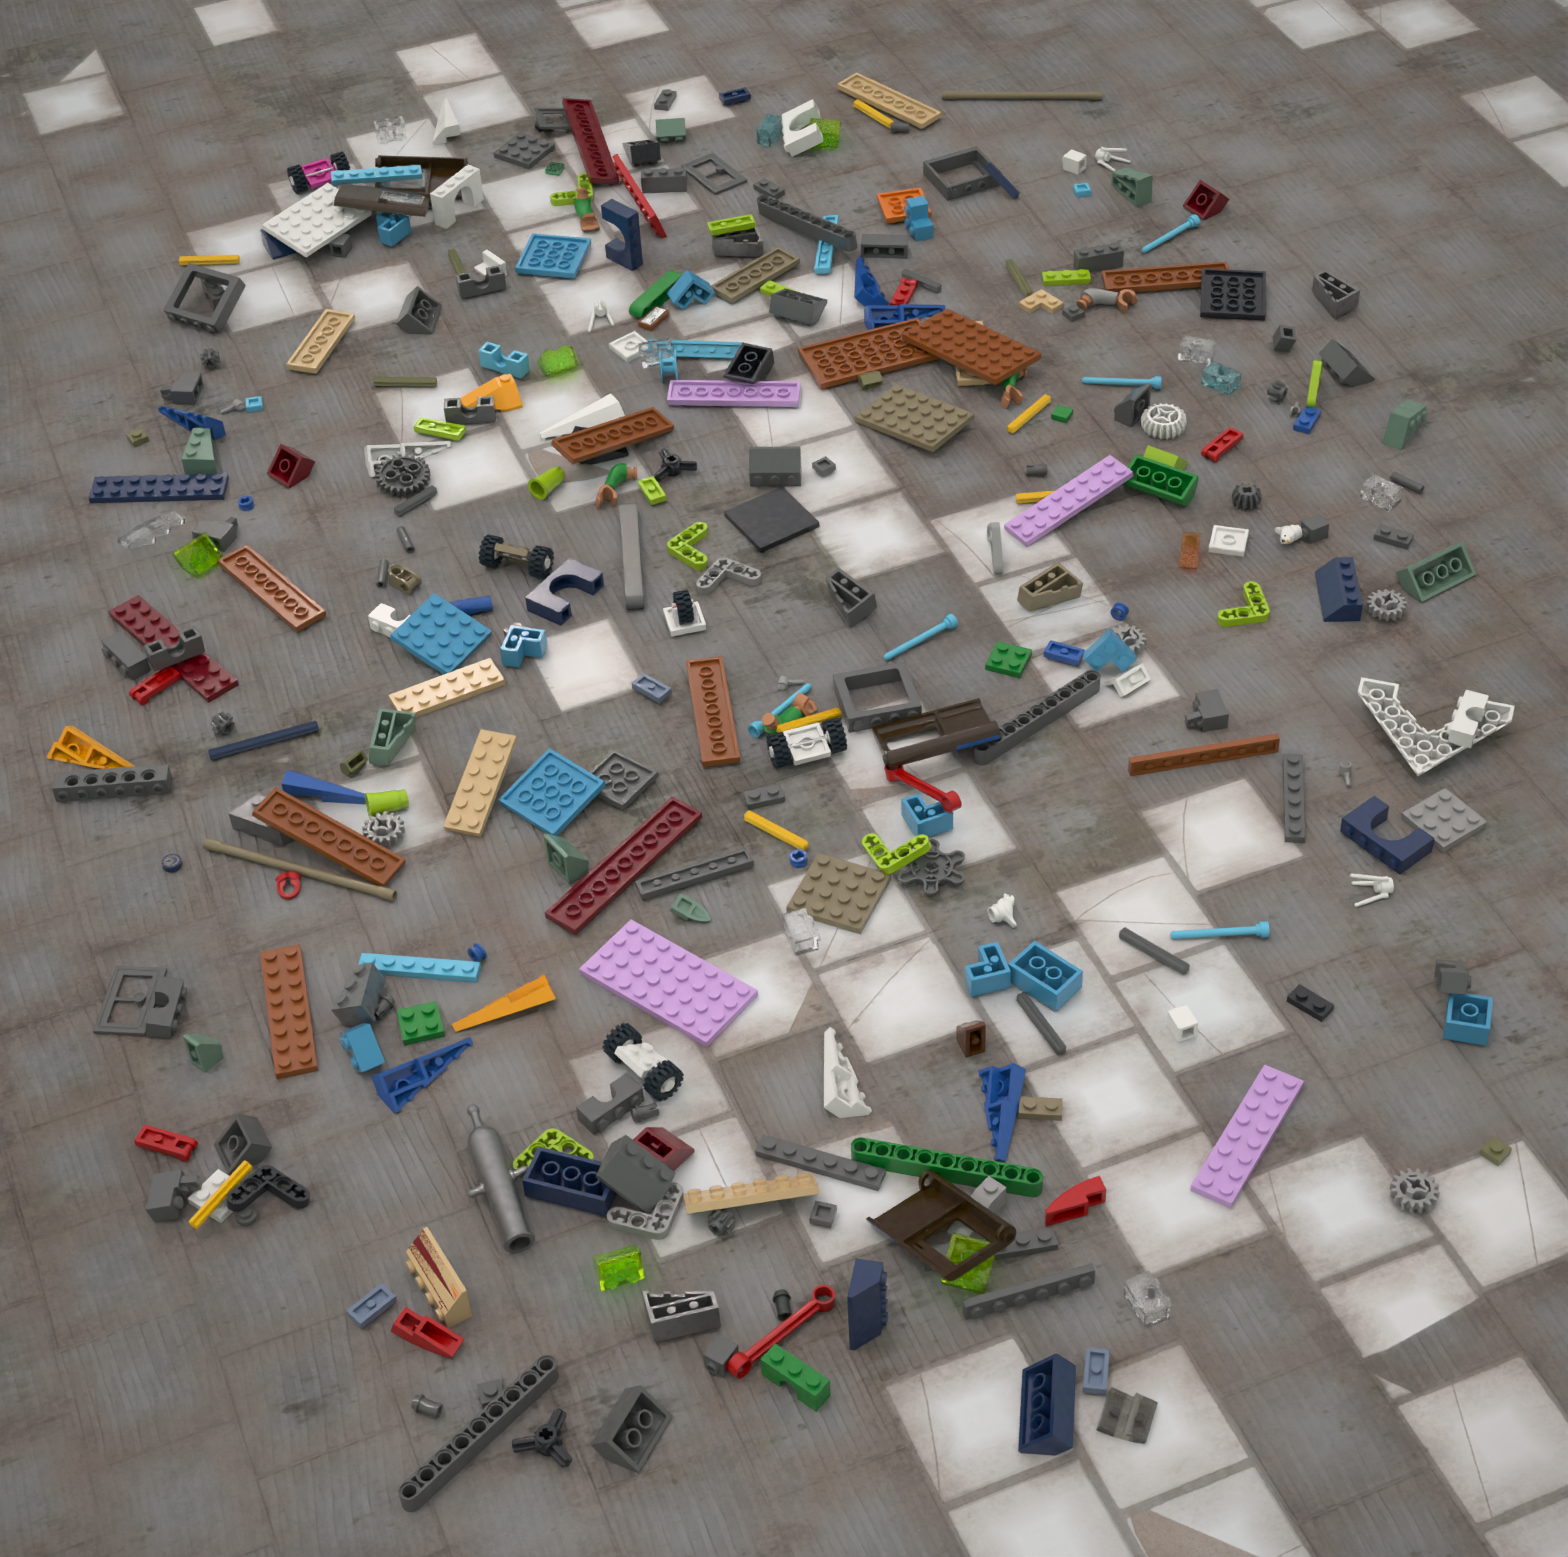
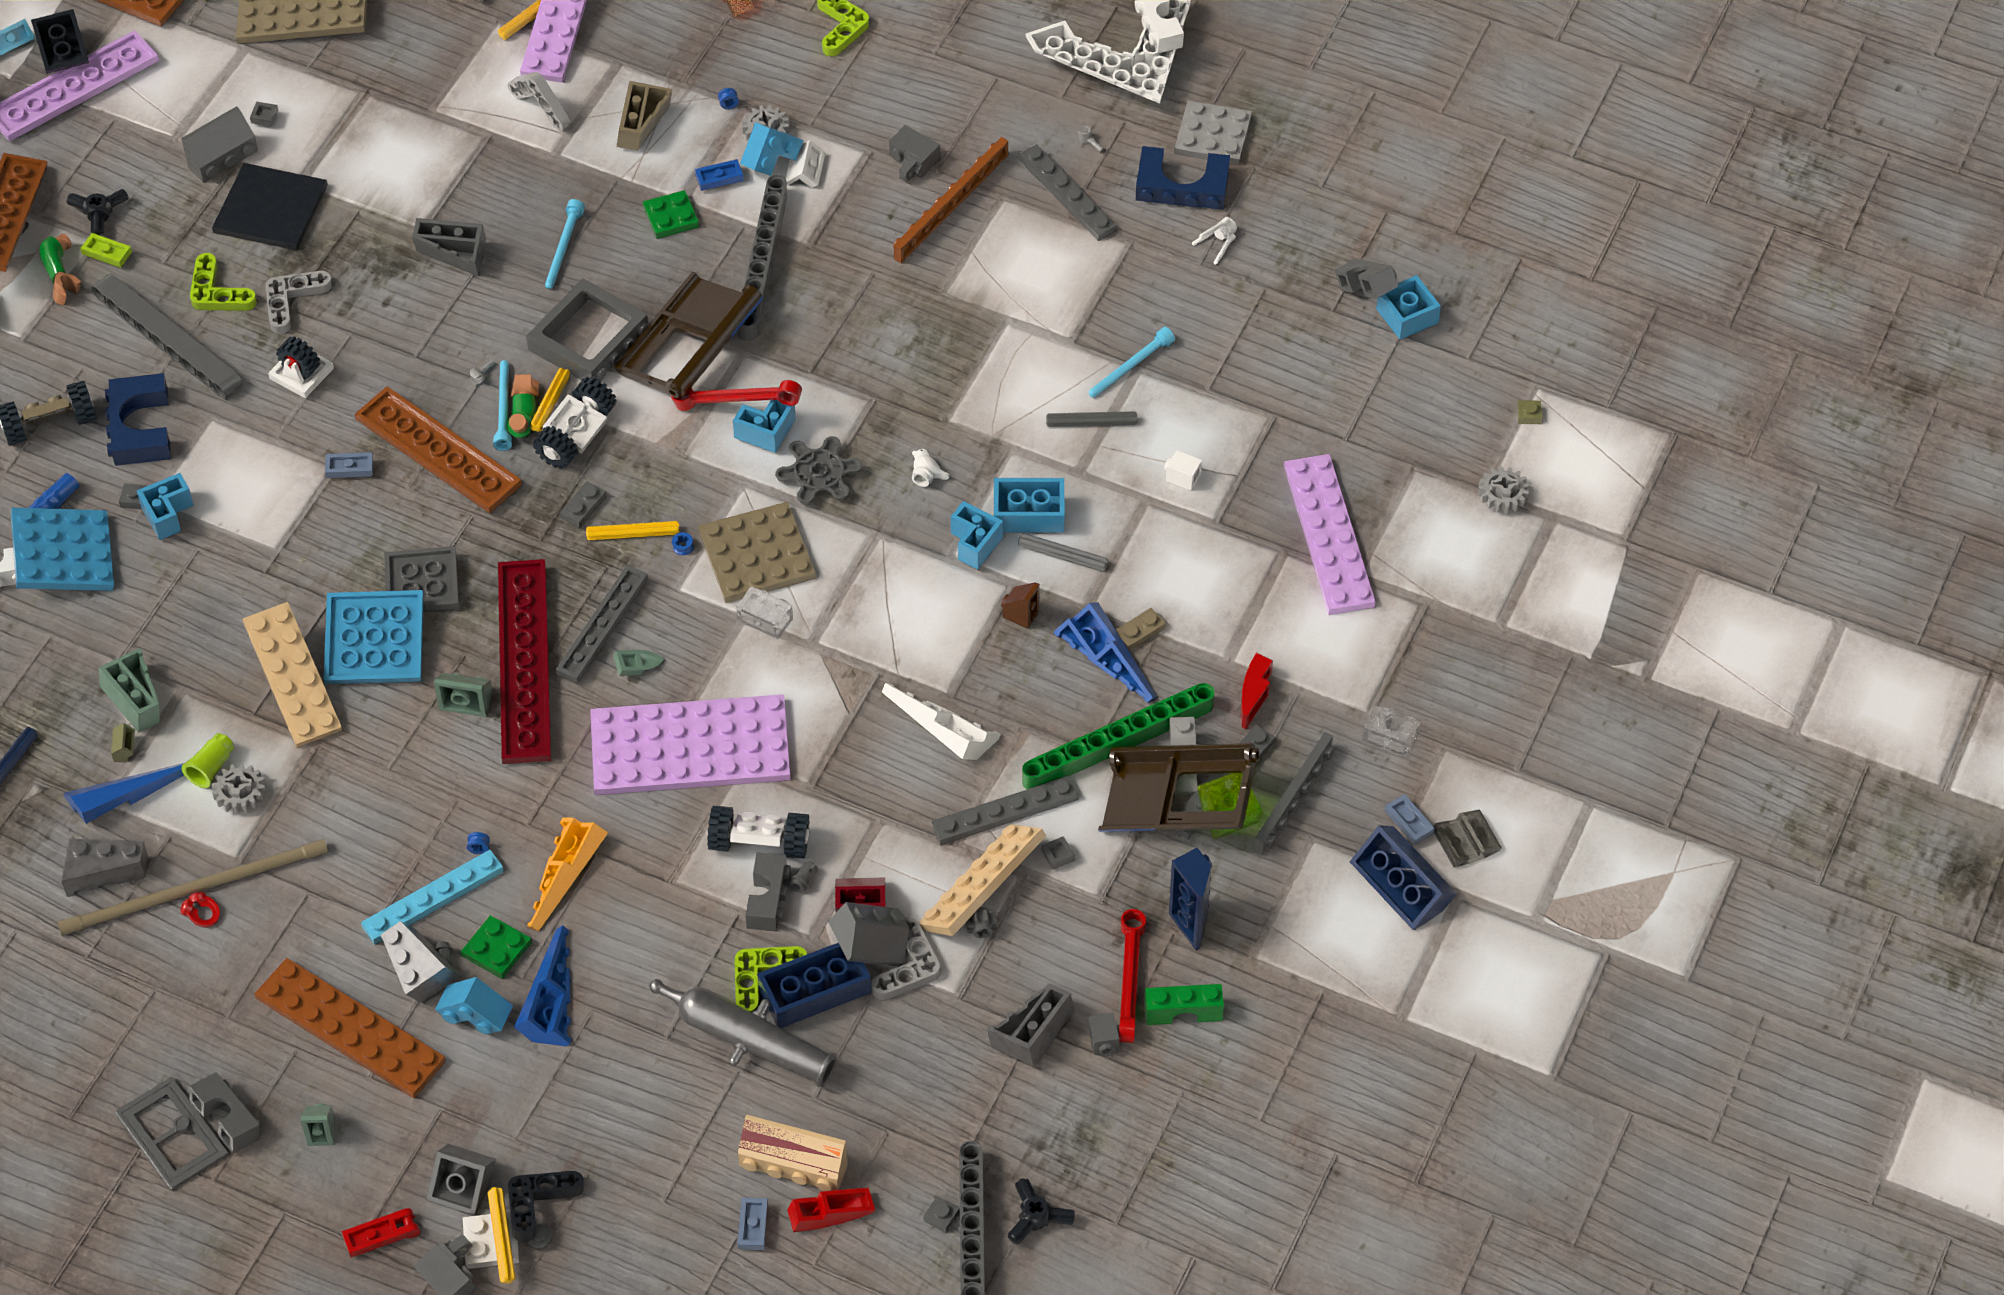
camera: 45 degrees left, 10 degrees up
tile [162,854,182,872] -> none
dark orange plate [252,787,405,887] -> none
tan plate [389,658,505,718] -> none
dark grey pin [411,1394,443,1418] -> none
dark grey slope [591,1385,672,1473] -> none
clear neon green slope [592,1244,644,1291] -> none
pearl dark grey pin [772,1289,792,1321] -> none
lime beam [862,833,931,875] -> none
black plate [1286,984,1334,1022] -> none

